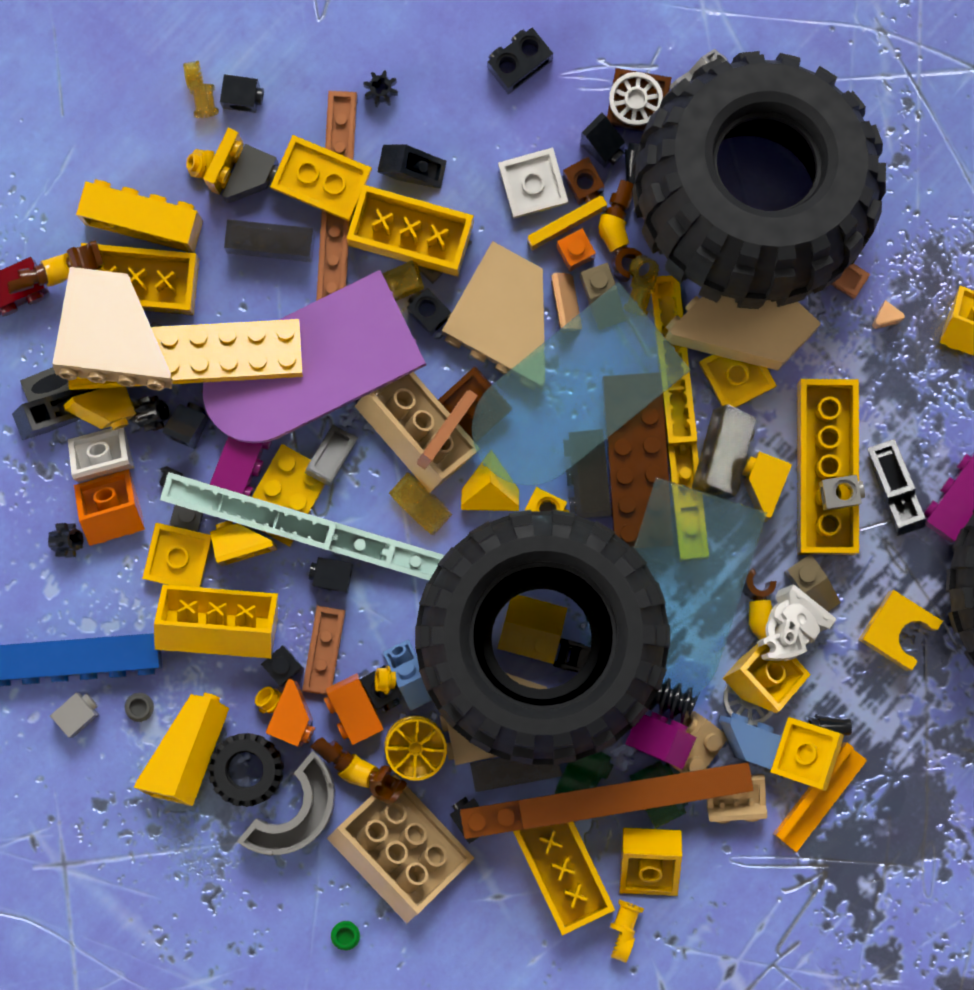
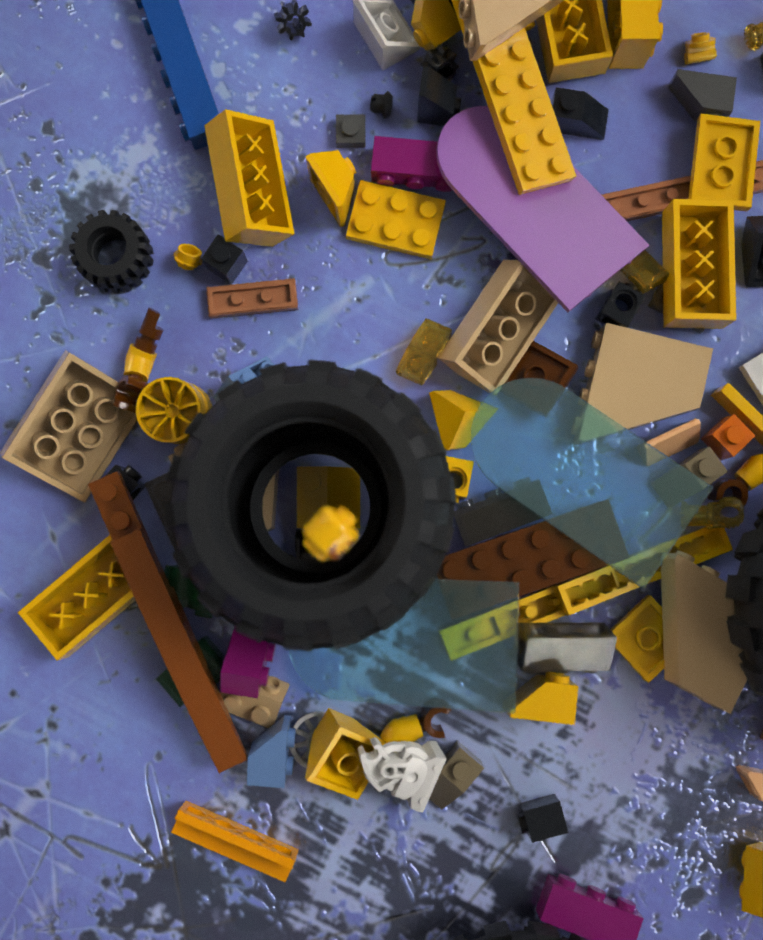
camera: 75 degrees right, 0 degrees up
light grey brick [50,693,99,738] -> none
orange slope [74,469,145,546] -> none
dark grey plate [125,693,154,722] -> none
yellow slope [134,692,229,806] -> none
yellow plate [142,523,212,587] -> none
light aqua slope [160,472,445,580] -> none
yellow plate [203,127,244,195] -> none
clear smoke brick [224,219,315,262] -> none
light grey brick [237,751,335,855] -> none
orange slope [265,679,315,747] -> none
dark grey tile [305,424,358,486] -> none
black brick [309,557,354,593] -> none
orange brick [324,673,384,745] -> none
black brick [360,665,403,711] -> none
yellow plate [375,665,396,695] -> none
nougat tile [417,390,478,470] -> none
yellow connector [610,899,644,963] -> none
yellow slope [620,828,682,896] -> none
black piece [648,678,700,724] -> none
tan bracket [706,774,768,824] -> none
yellow plate [770,717,844,791] -> none
yellow brick [797,379,859,555] -> none
black cone [807,714,852,736] -> none
light grey brick [819,475,865,511] -> none
yellow piece [858,590,943,671] -> none
black slope [867,439,926,536] -> none
none -> yellow head [303,506,358,562]
none -> black brick [517,794,569,843]
none -> black slope [551,87,609,140]

